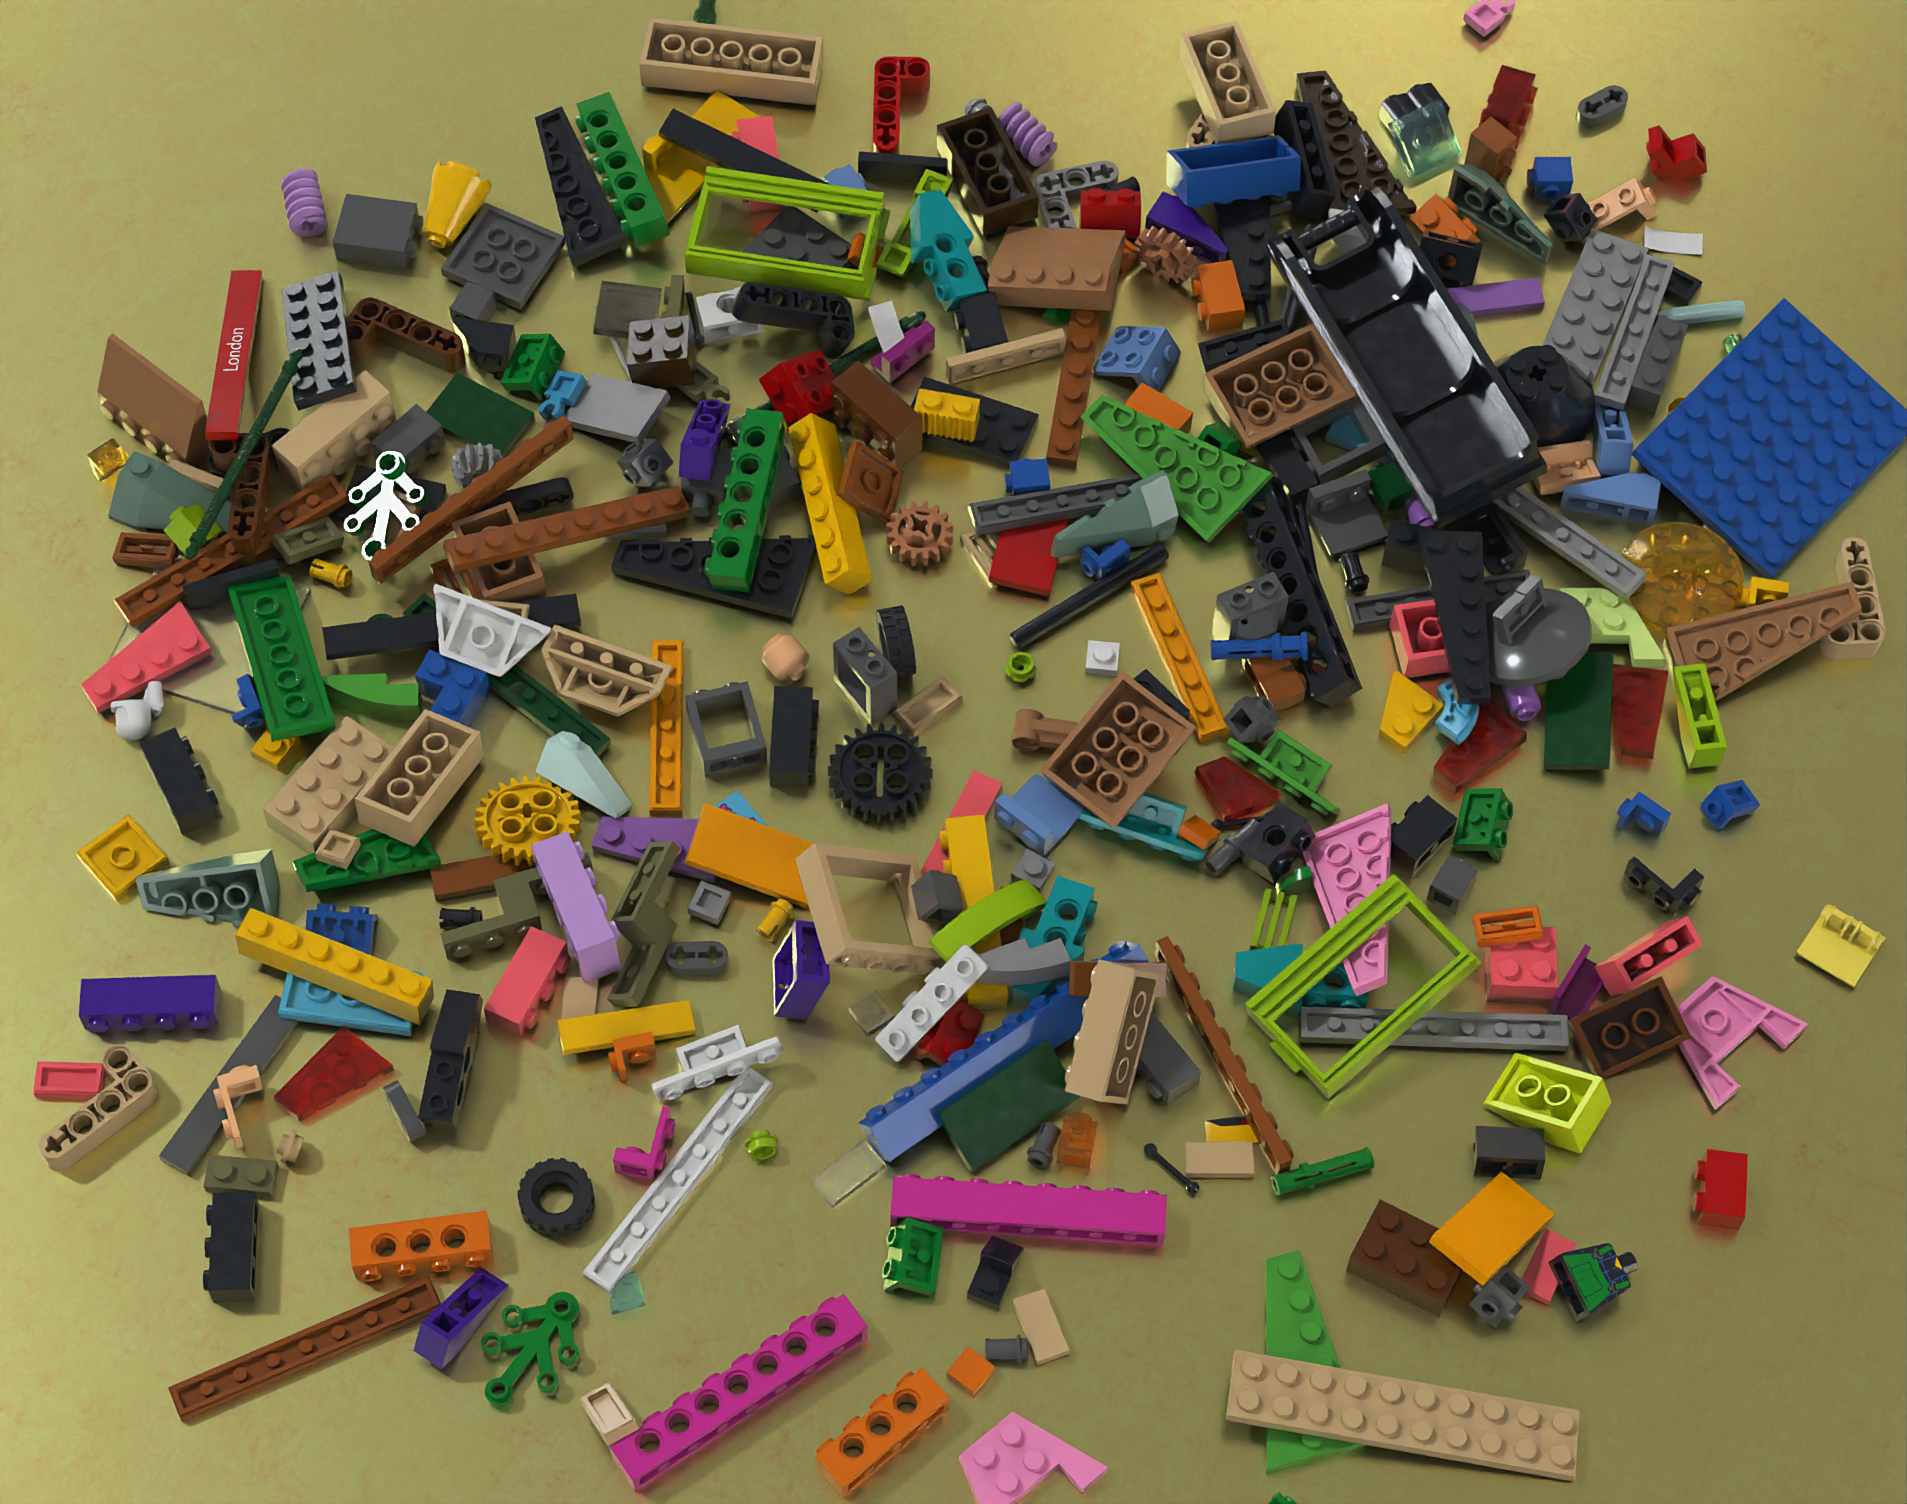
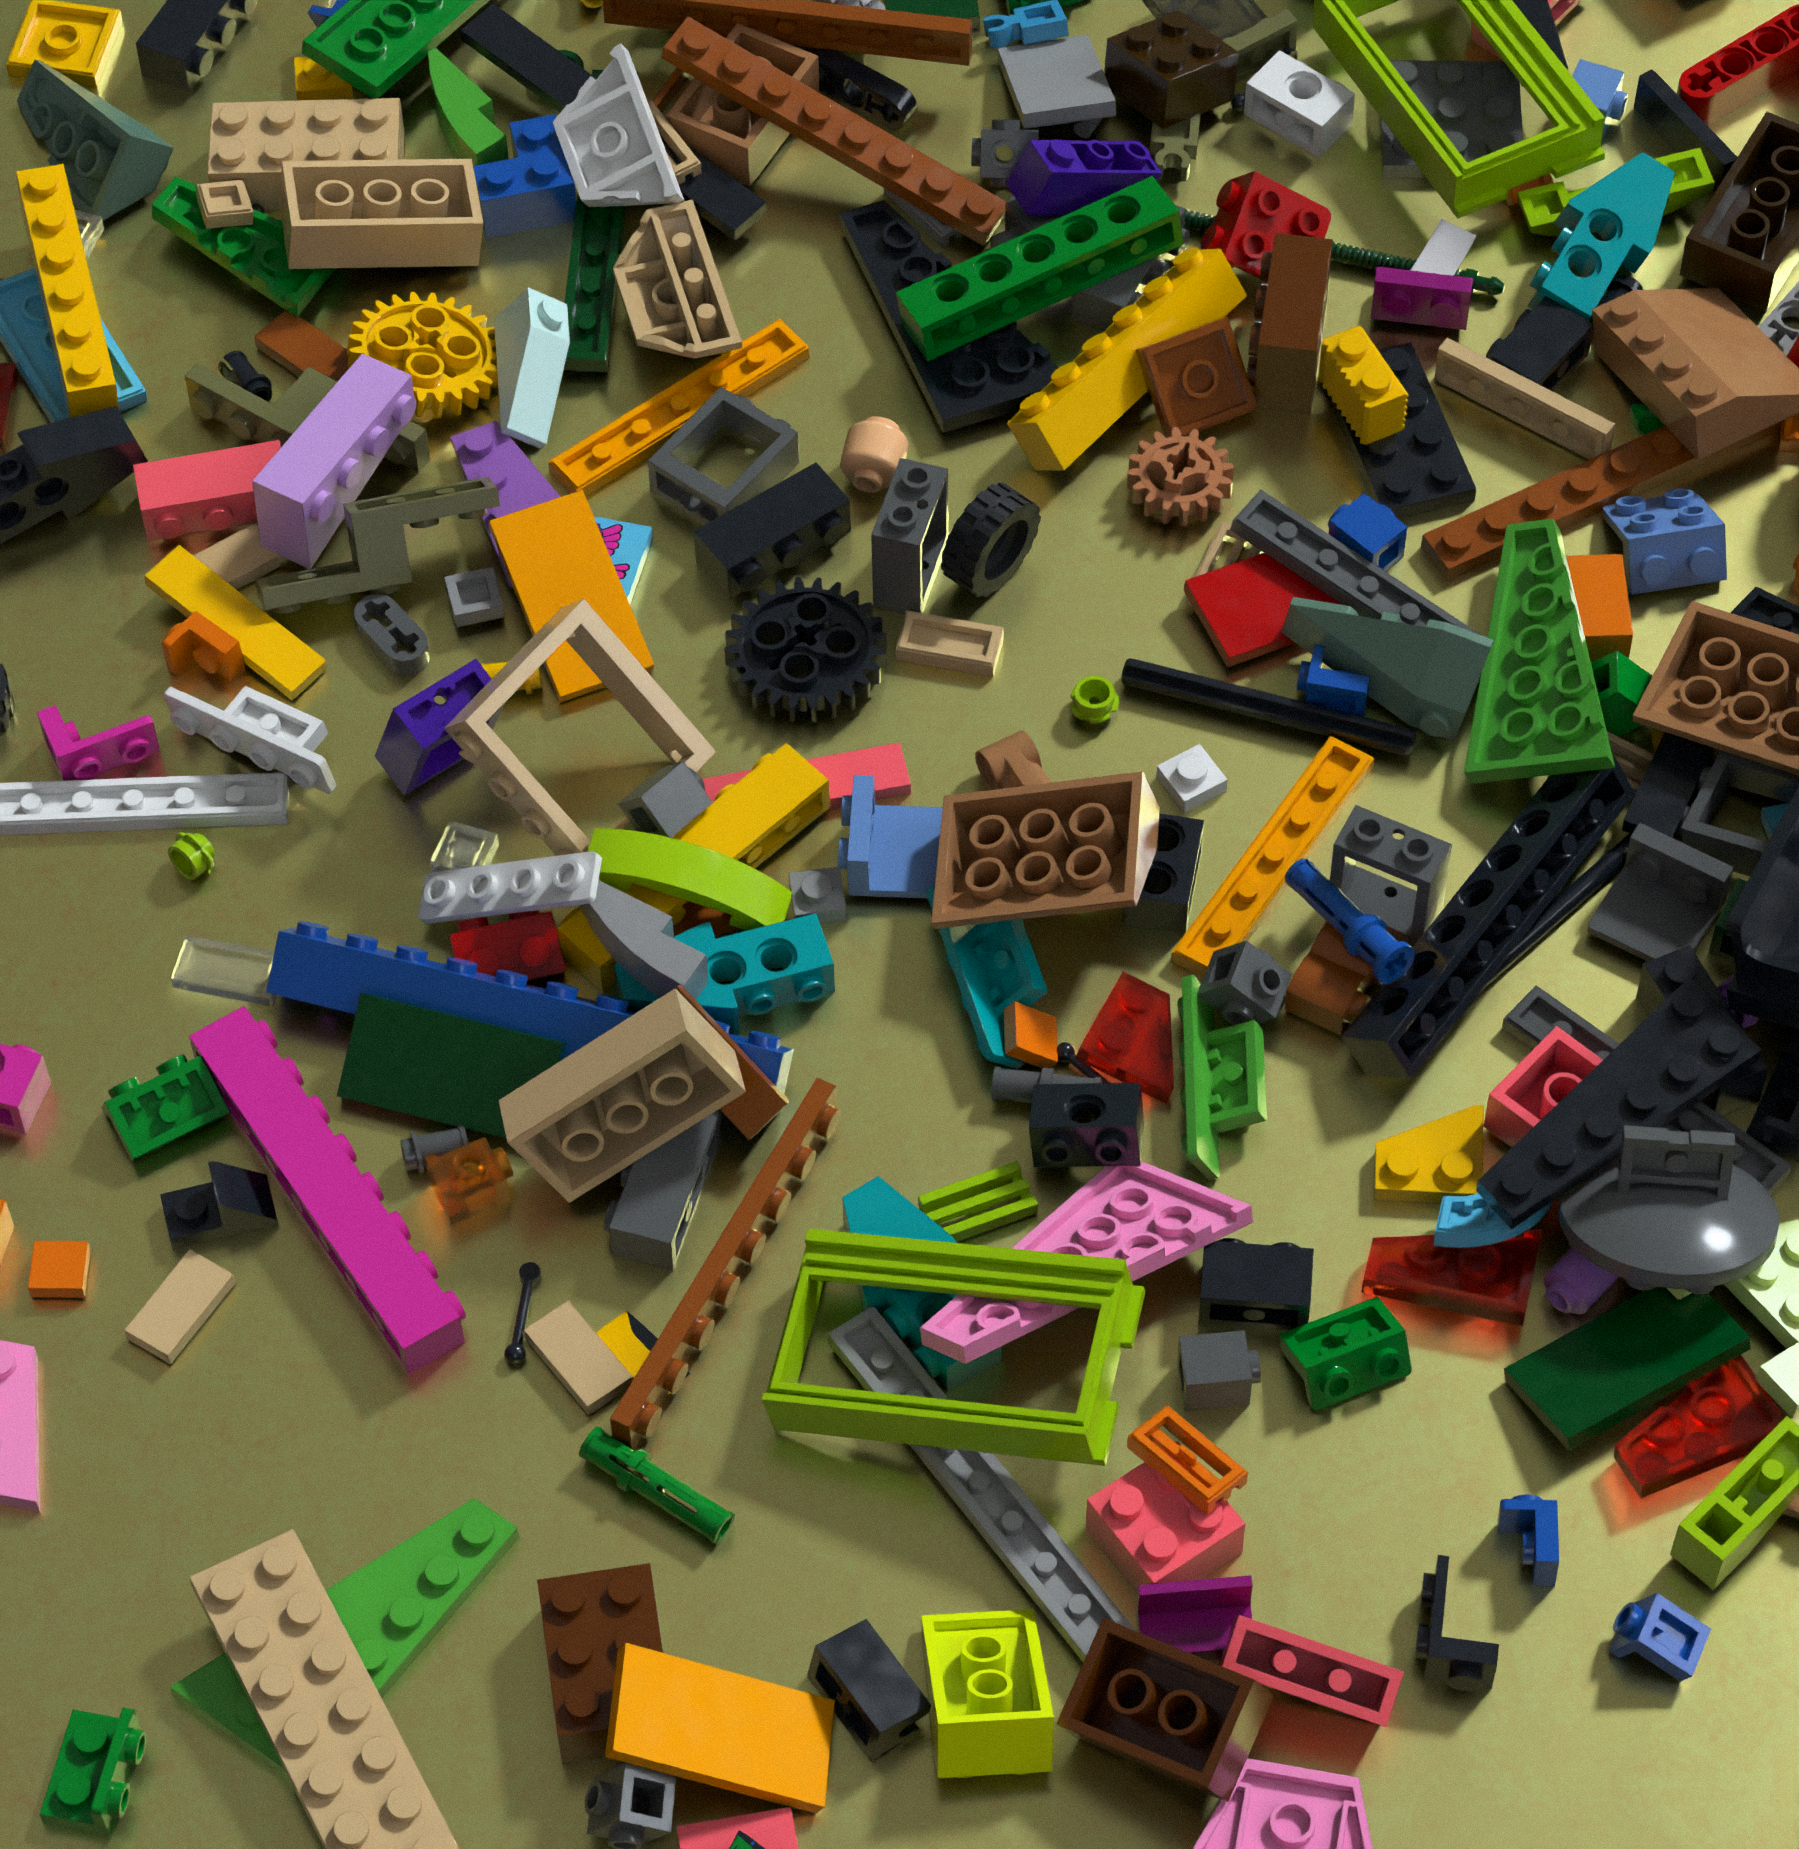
camera: 55 degrees right, 5 degrees down
blue bracket [305,904,378,954] -> none
black beam [730,282,855,359] -> none
dark grey pin [985,1335,1028,1363] -> none
green tile [1275,866,1313,895] -> none
black pin [1339,552,1369,594] -> none

